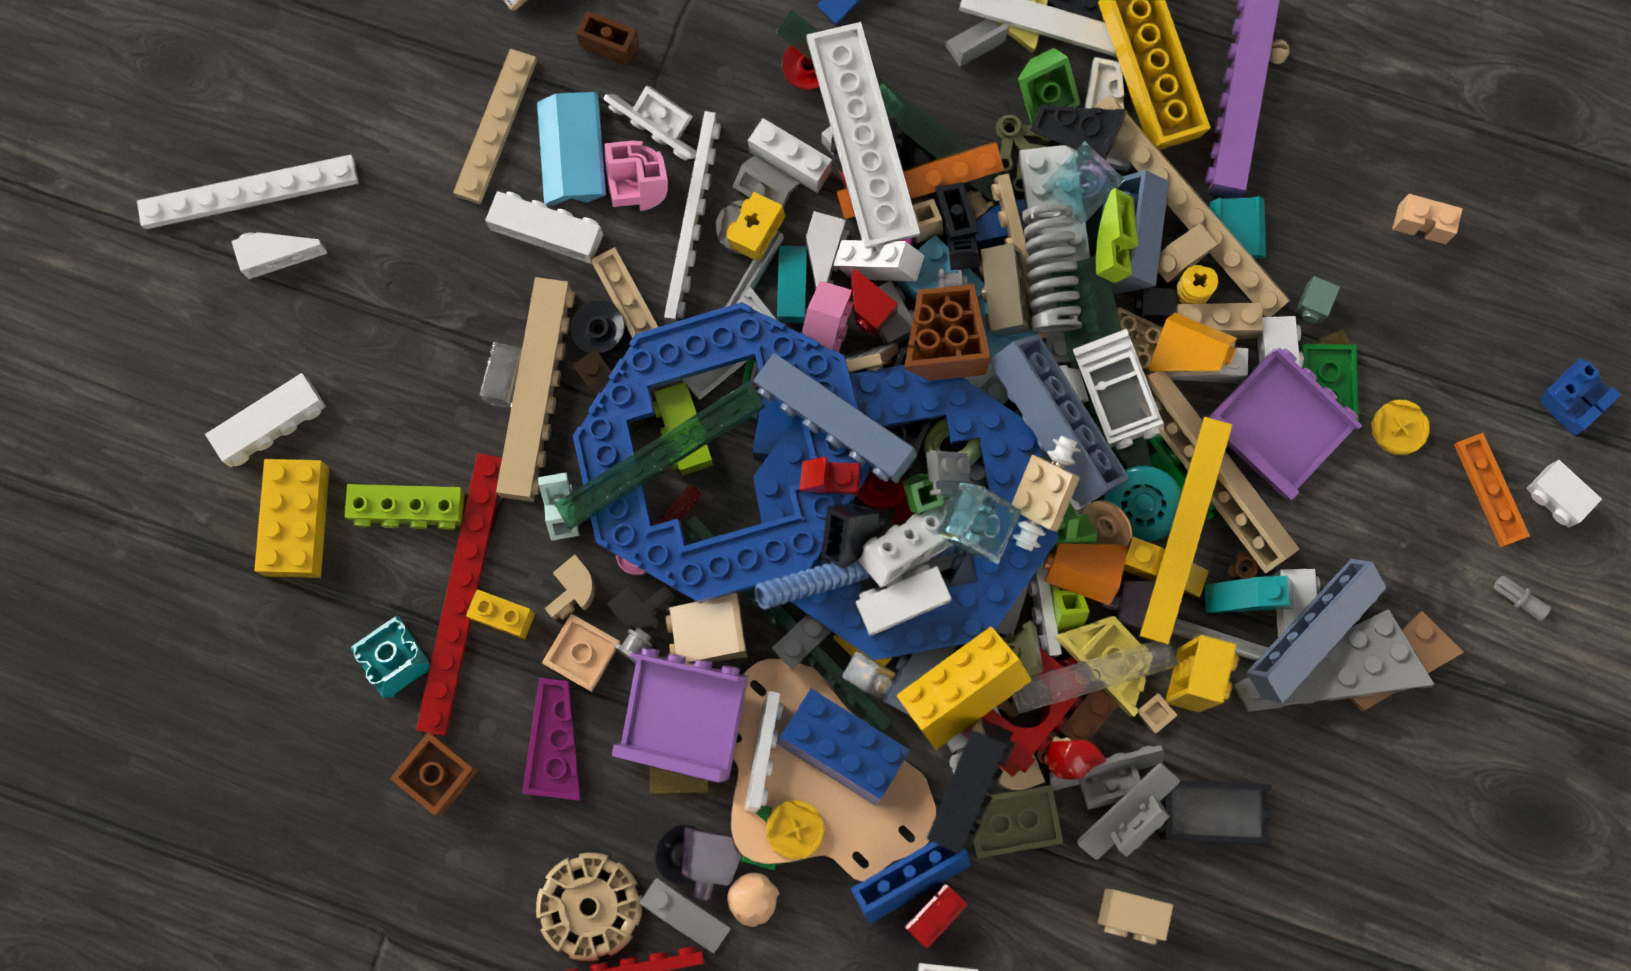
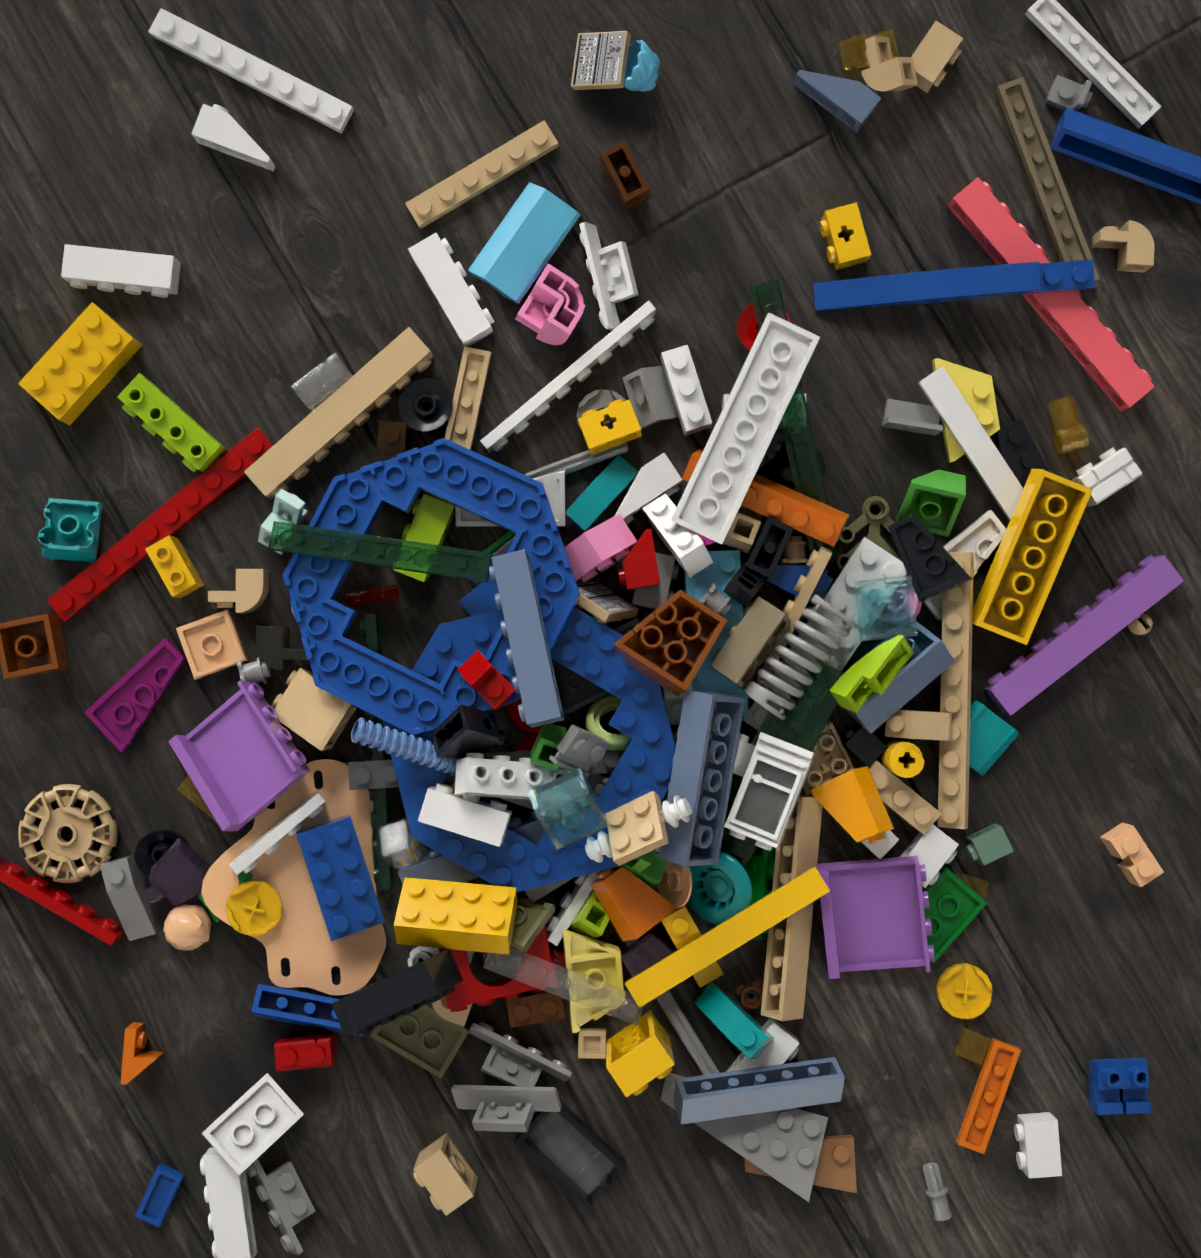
camera: 40 degrees right, 10 degrees up
red hair [1037,729,1106,780] -> none
none -> clear yellow tile [954,1027,991,1065]

